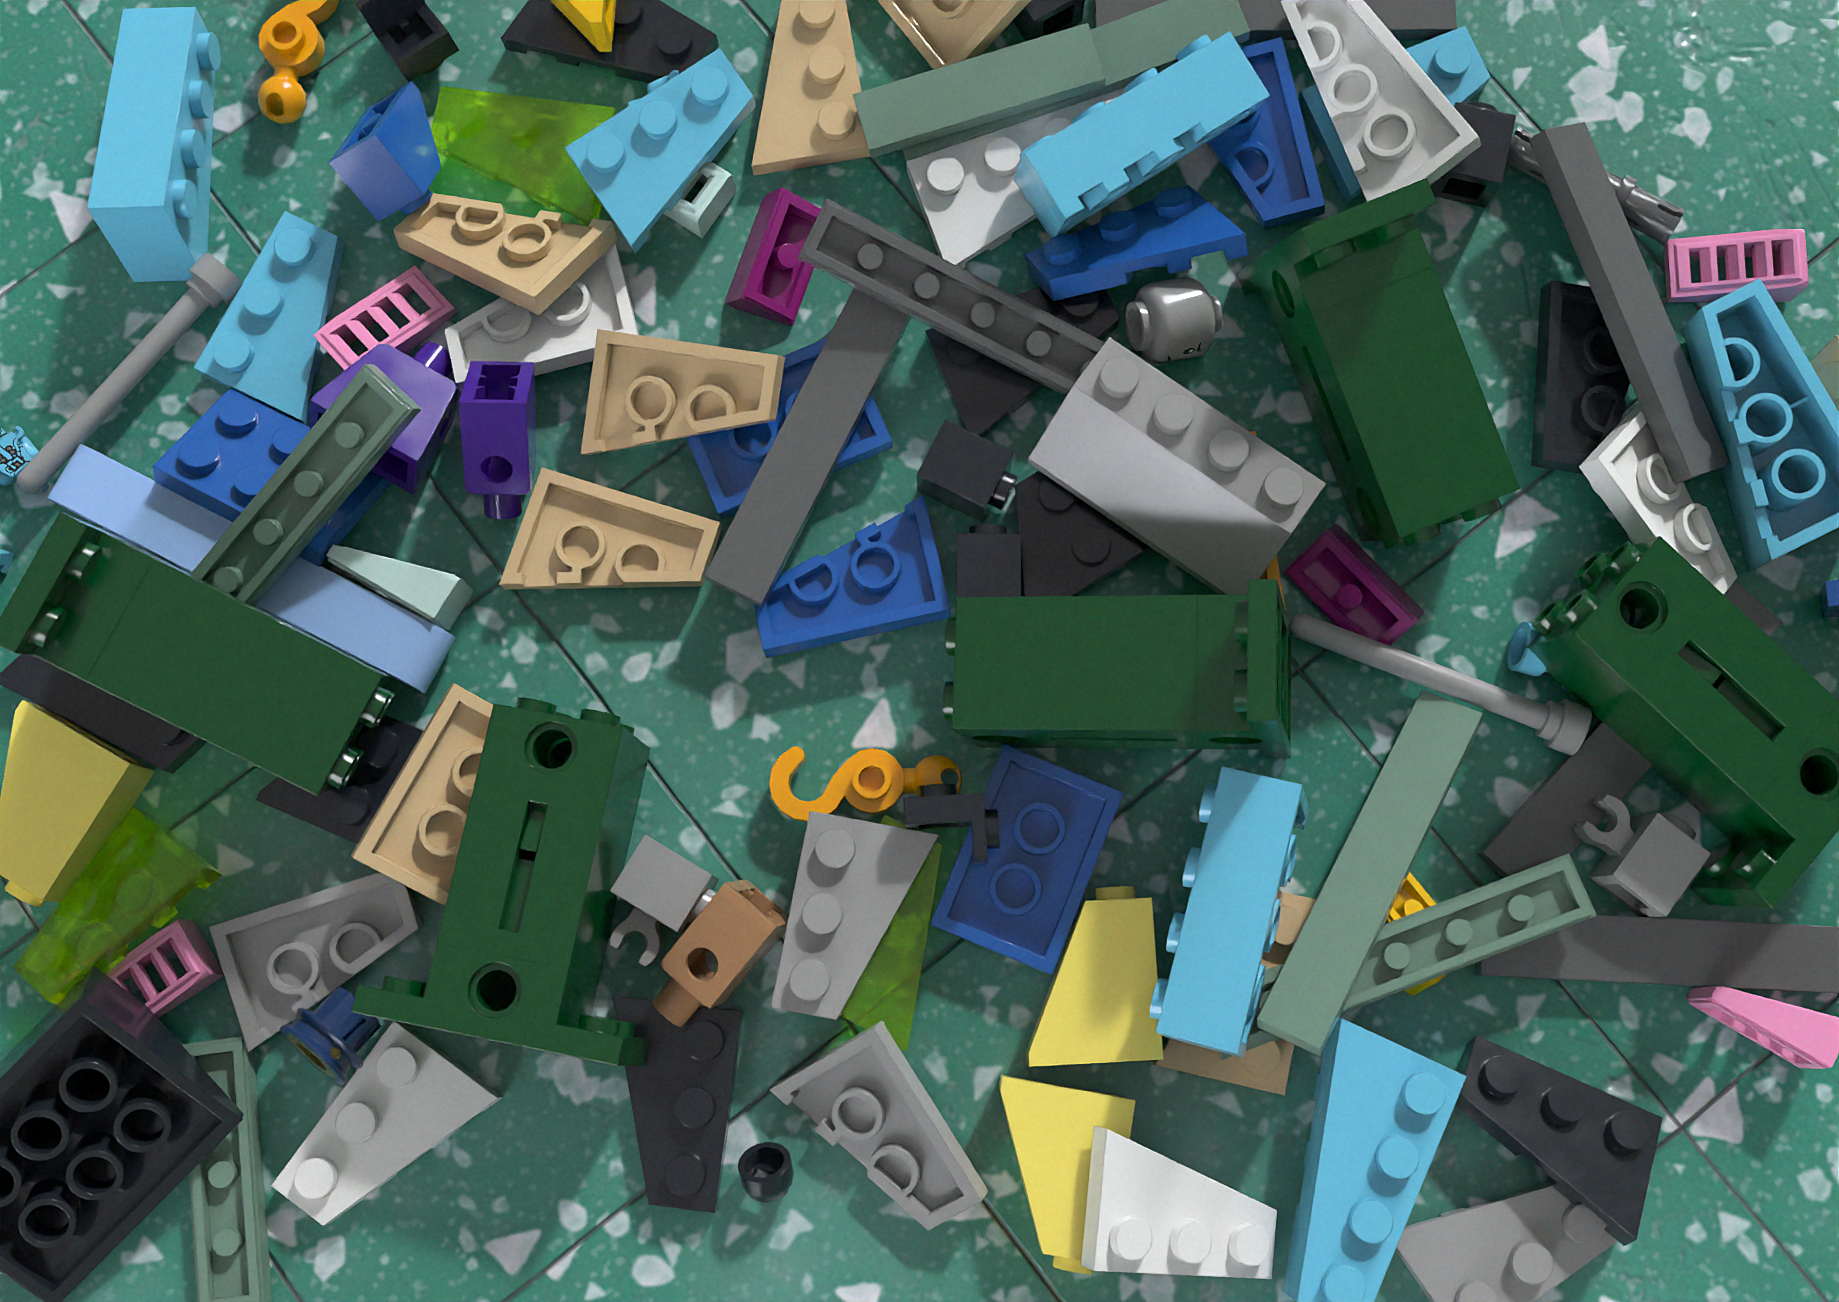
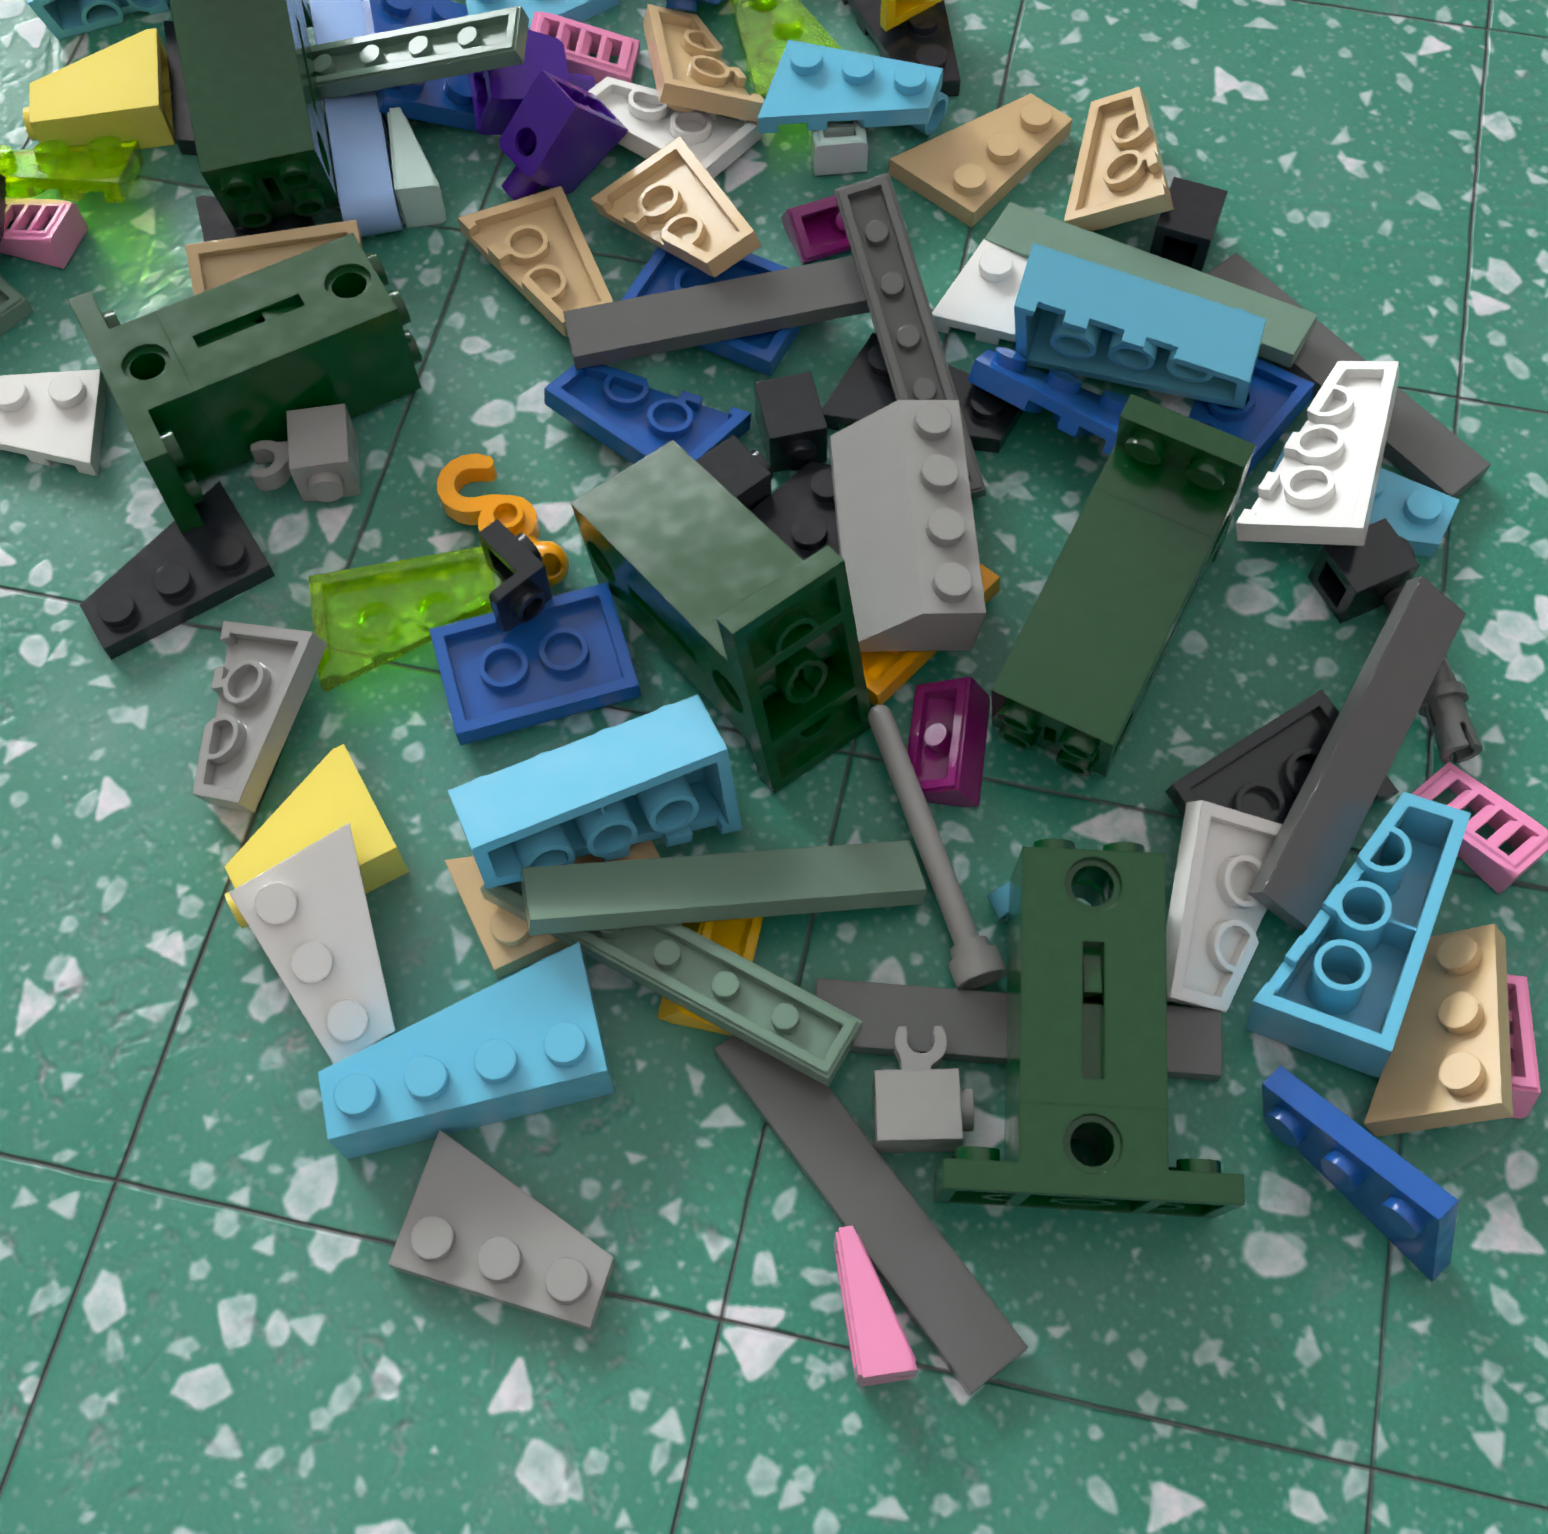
camera: 50 degrees right, 15 degrees down
light grey wing [209,872,424,1052] -> none
dark blue piece [280,987,381,1086] -> none
medium nougat torso [652,879,789,1027] -> none
black hinge [738,1142,794,1203] -> none
light grey wing [771,811,939,1020] -> none
sand green tile [853,23,1106,158] -> none
light yellow slope [1026,886,1164,1067] -> none
light grey head [1125,277,1222,364] -> none
black wing [1455,1035,1663,1246] -> none

